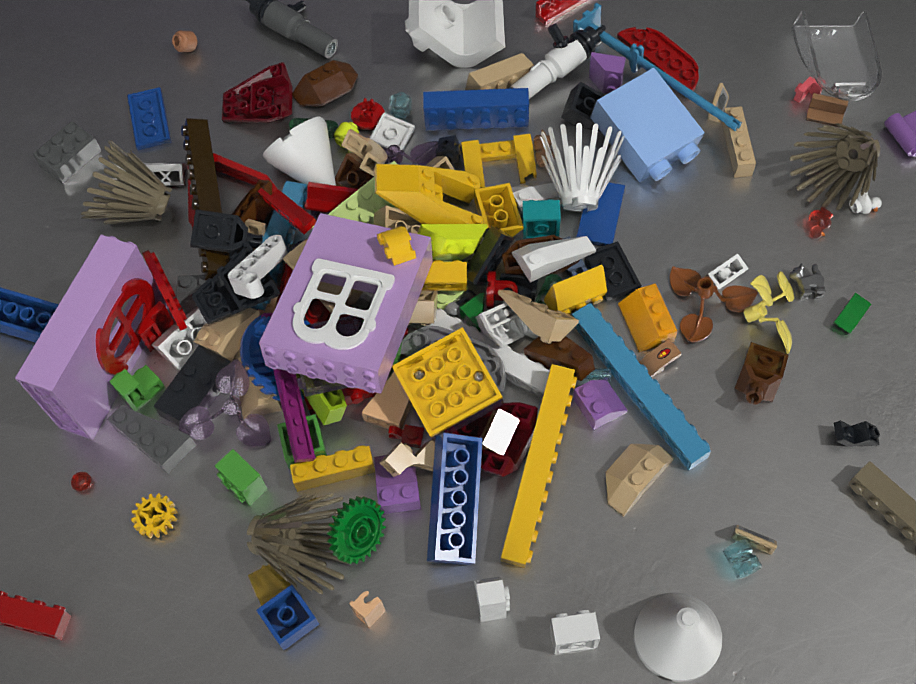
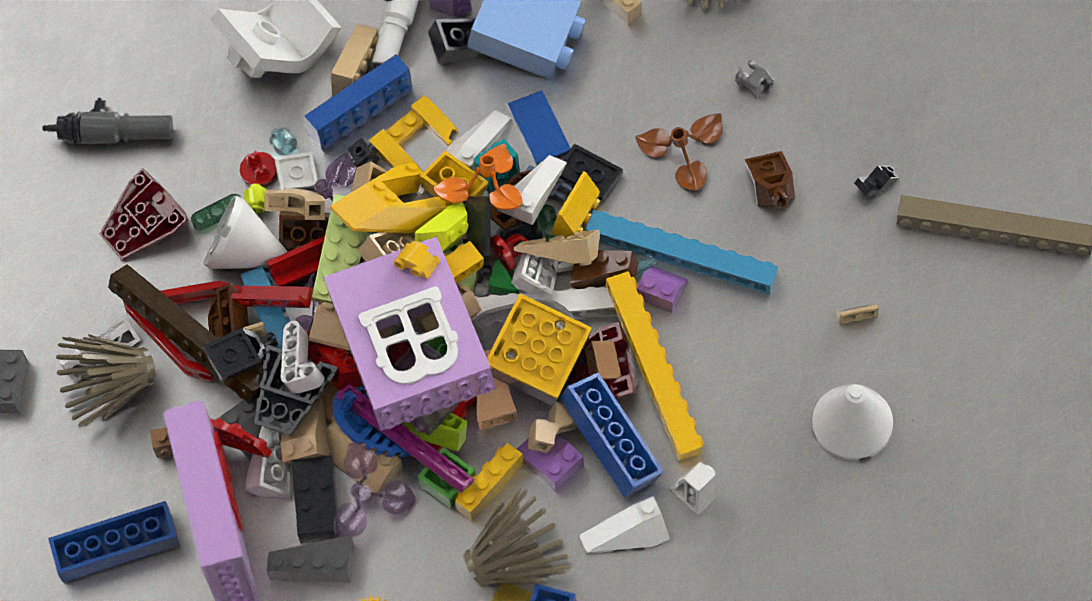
camera: 35 degrees left, 0 degrees up
bright green brick [109,365,165,411] -> none
blue tile [127,87,171,150] -> none
red slope [138,301,174,352] -> none
nougat head [172,30,198,53] -> none
bright green brick [215,449,268,506] -> none
reddish brown wedge [292,60,358,107] -> none
green gear [327,496,386,564] -> none
light nougat hinge [349,591,385,628] -> none
red plate [388,424,424,448] -> none
medium nougat hinge [533,129,555,167] -> none
white plant [540,123,625,212] -> none
white brick [550,610,600,655] -> none
tan wedge [605,444,675,516] -> none
light orange slope [618,283,678,352] -> none
medium nougat slope [639,339,681,378] -> none
white brick [702,254,748,293] -> none
clear light blue wheel [723,539,762,579] -> none
light yellow plant [744,271,794,354] -> none
clear red animal [808,206,834,239] -> none
green slope [833,293,871,334] -> none
none -> orange plant [434,143,522,210]
none -> white wedge [579,497,670,554]

